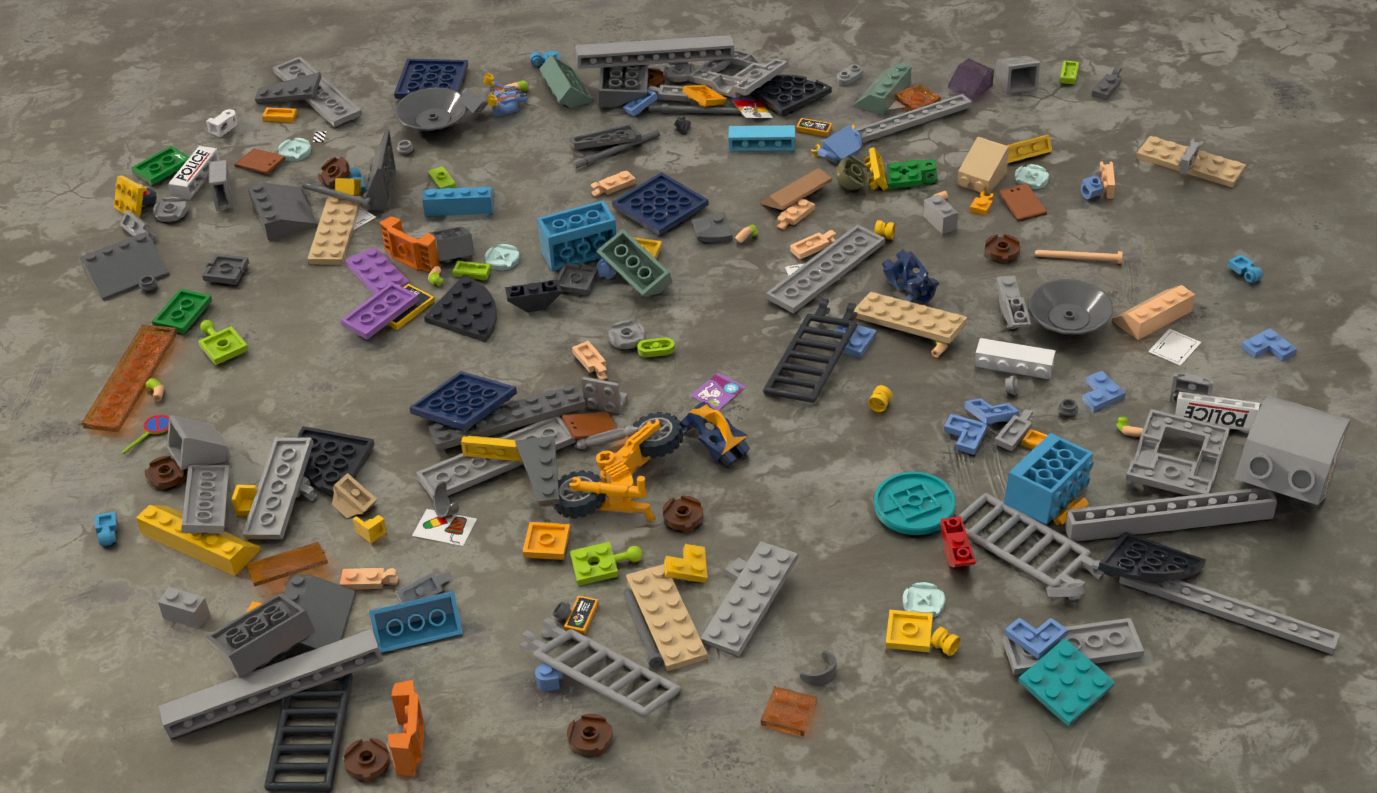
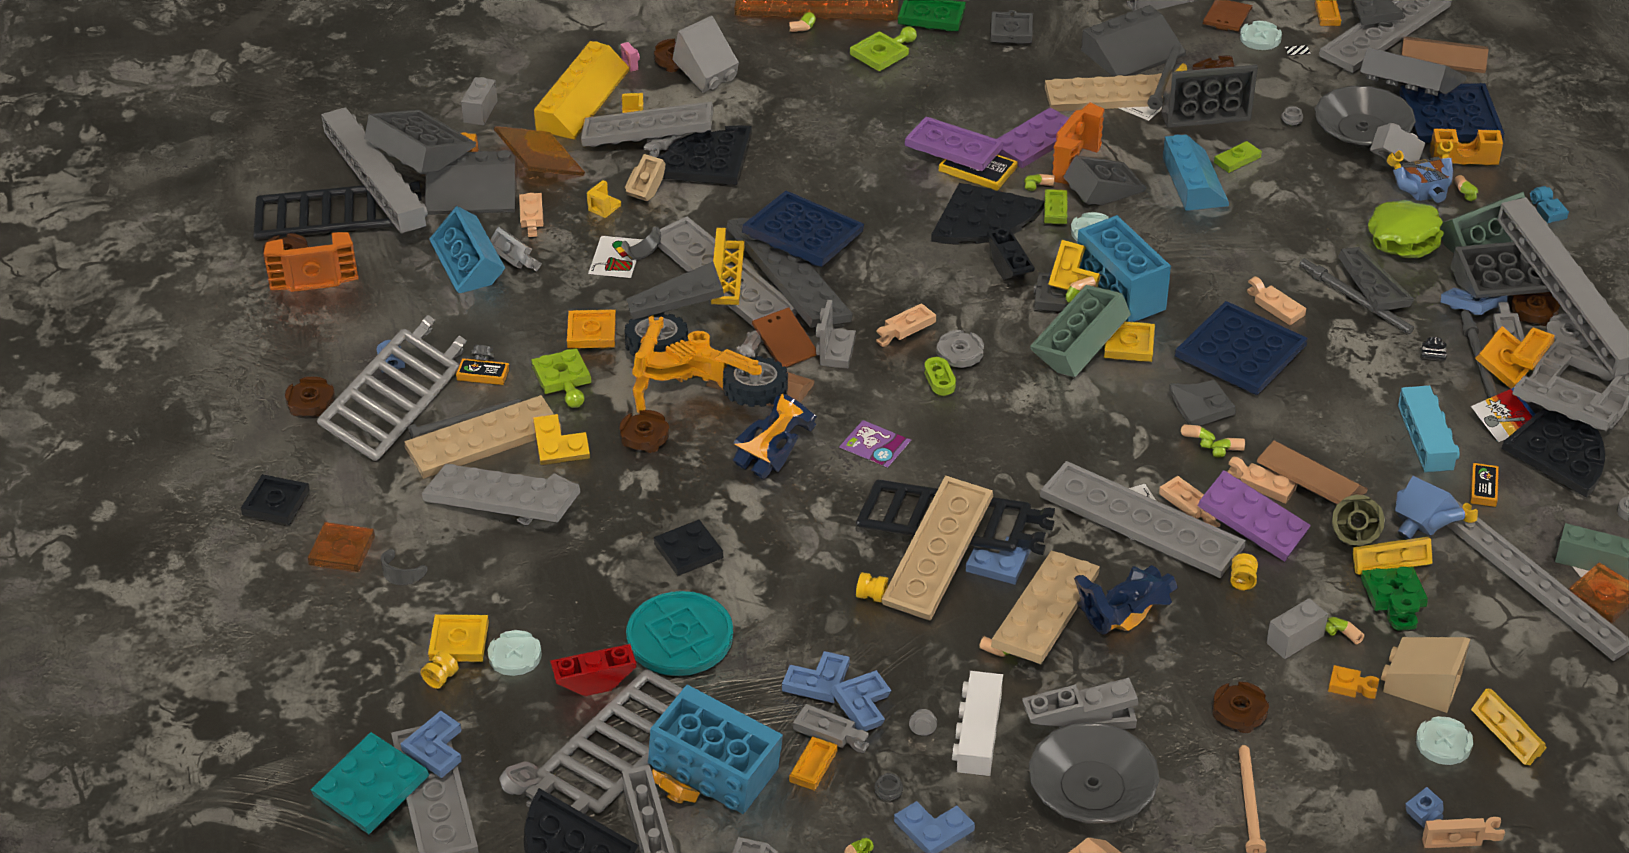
camera: 80 degrees right, 0 degrees up
dark azure plate [95,511,118,547] -> none
piece [122,415,169,454] -> none
light grey plate [181,464,229,534] -> none
dark orange container [999,183,1047,220] -> none
none -> black plate [241,474,310,525]
none -> bright pink plate [621,42,640,72]
none -> black plate [654,519,724,576]
none -> tan plate [882,475,993,621]
none -> yellow plate [1048,240,1101,291]
none -> arm [1066,276,1096,303]
none -> medium lavender plate [1197,470,1311,562]
none -> arm [1211,438,1245,458]
none -> dark grey slope [1360,47,1467,96]
none -> lime piece [1368,200,1444,258]
none -> medium nougat slope [1401,37,1489,73]
none -> light orange arch [1430,129,1503,165]
none -> light orange tile [1510,327,1555,370]

